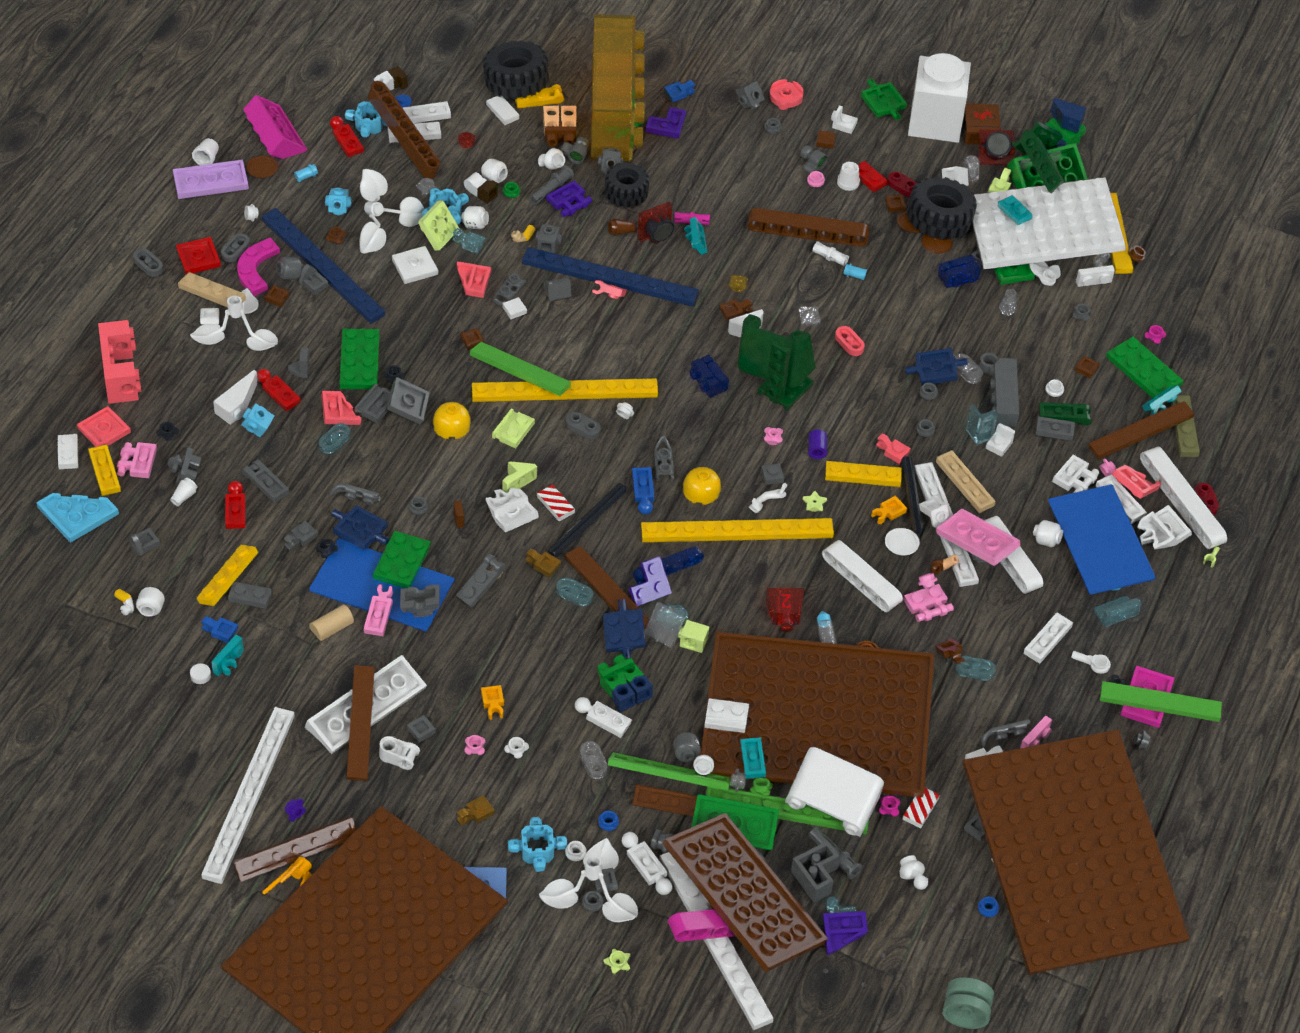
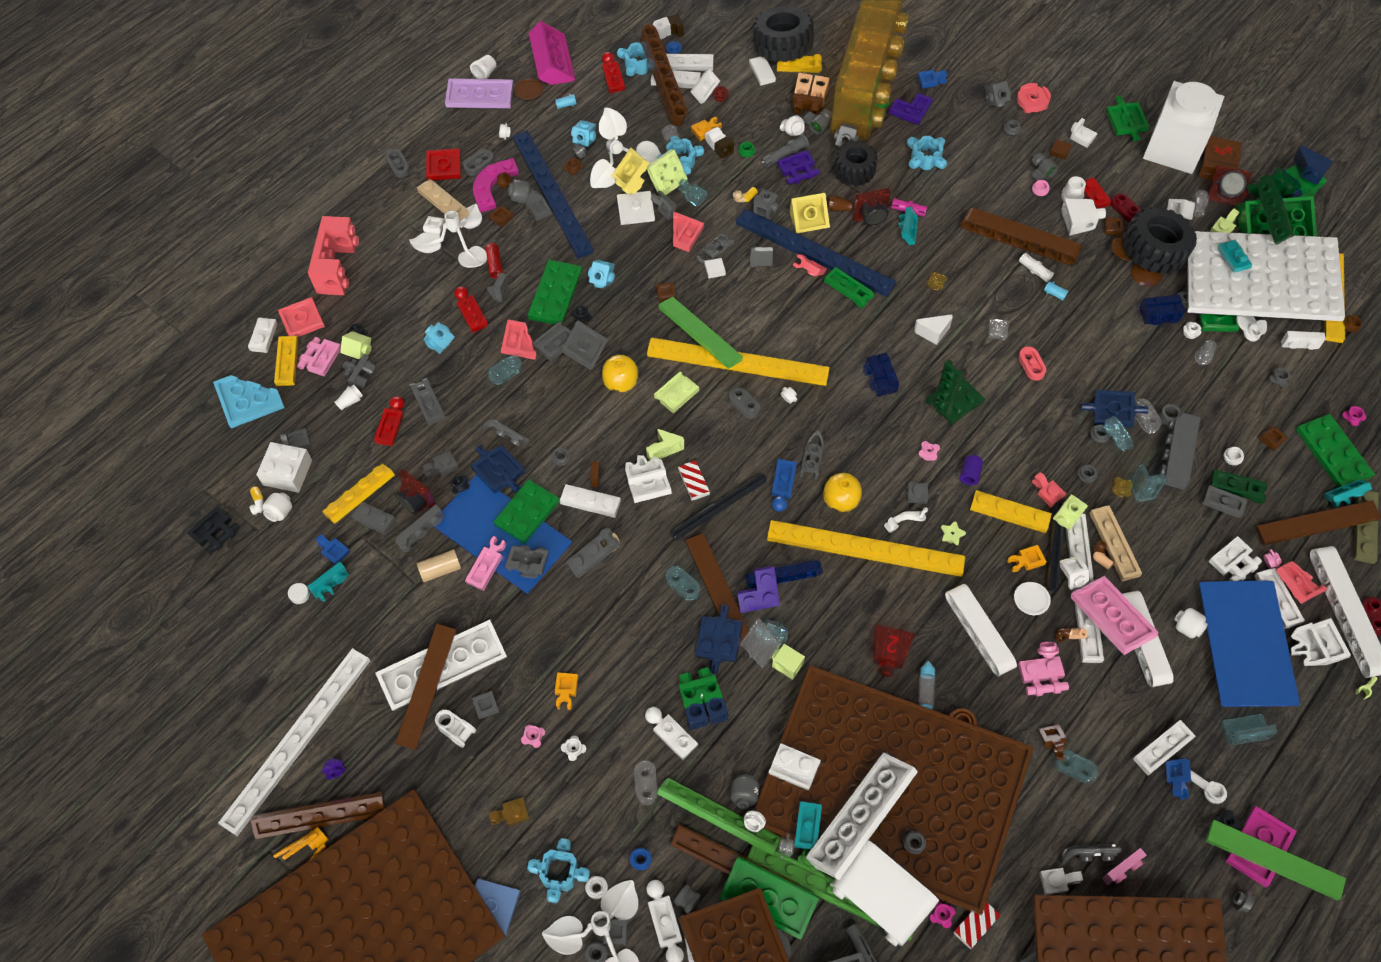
camera: 20 degrees right, 10 degrees up
white slope [214,370,258,425] -> none
white head [461,206,489,230] -> none
white head [481,159,508,183] -> none
pearl gold plate [525,548,561,578] -> none
reddish brown plate [720,299,753,322] -> none
dark green windscreen [738,314,816,388] -> none
white bracket [986,423,1015,457] -> none
clear arm [1093,253,1110,267] -> none
none -> black plate [187,506,240,555]
none -> white brick [256,442,312,493]
none -> yellowish green brick [341,331,371,360]
none -> piece [394,469,436,514]
none -> dark grey plate [395,505,444,553]
none -> red piece [485,243,503,278]
none -> reddish brown plate [497,172,512,189]
none -> white plate [560,484,621,518]
none -> dark grey plate [572,144,587,160]
none -> medium azure brick [588,260,615,288]
none -> light yellow plate [612,148,649,195]
none -> dark grey plate [651,191,677,220]
none -> white plate [690,69,720,104]
none -> light orange plate [691,117,722,141]
none -> light yellow slope [790,193,830,233]
none -> white arch [806,752,918,880]
none -> green plate [824,267,874,308]
none -> dark grey plate [903,831,926,855]
none -> medium azure piece [907,136,947,170]
none -> yellowish green brick [1053,494,1088,530]
none -> white torso [1061,198,1106,235]
none -> arm [1092,540,1114,570]
none -> clear light blue plate [1104,416,1133,451]
none -> clear yellow plate [1112,477,1133,497]
none -> blue plate [1166,758,1191,800]
none -> white plate [1183,322,1201,339]

